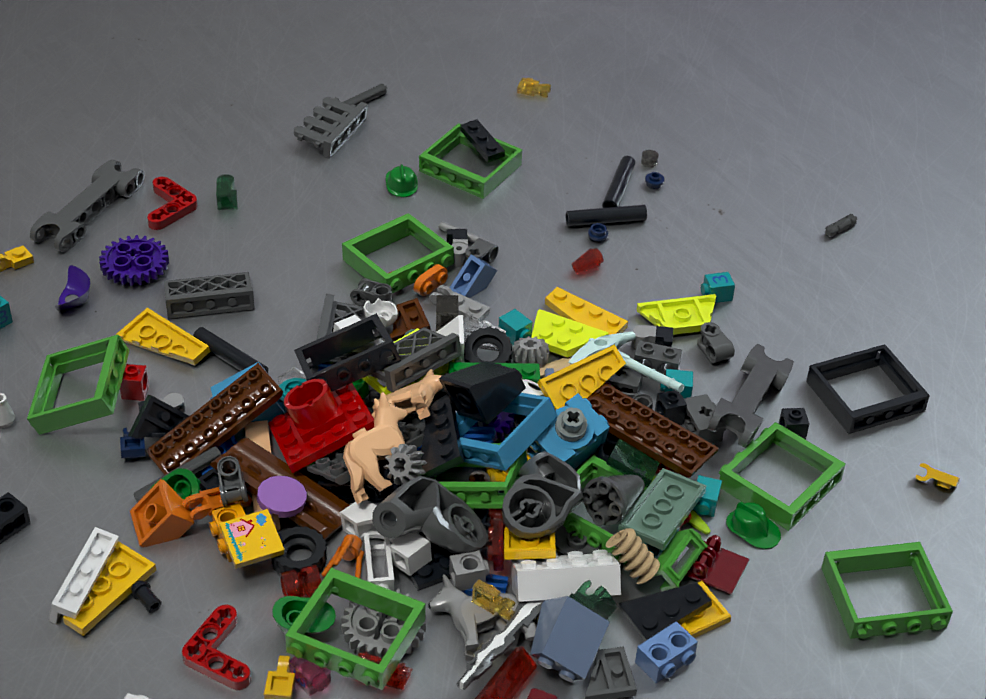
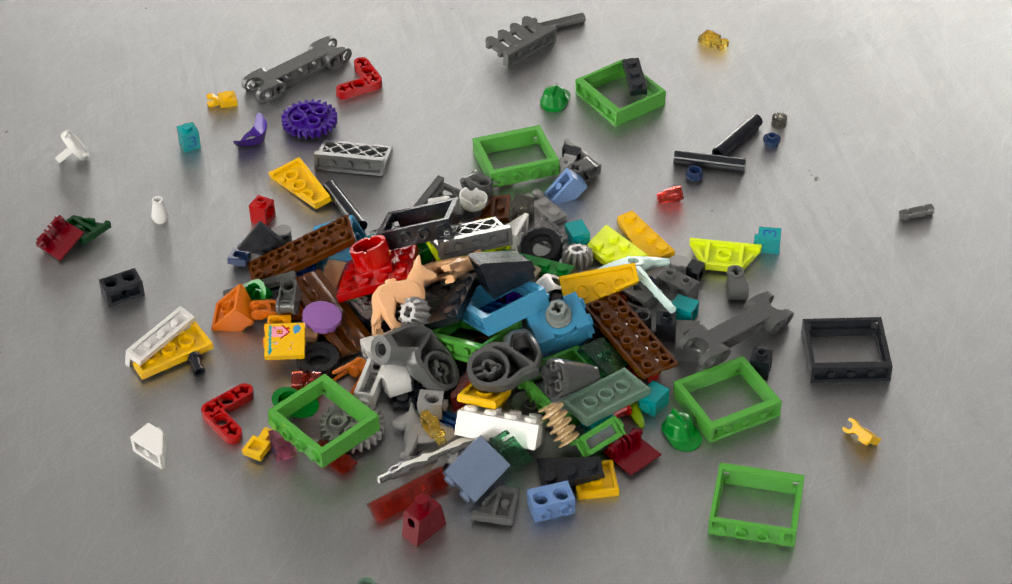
camera: 25 degrees right, 0 degrees up
bright green window [27,334,130,435] -> none
clear green leg [216,174,238,210] -> none
orange plate [413,264,448,296] -> none

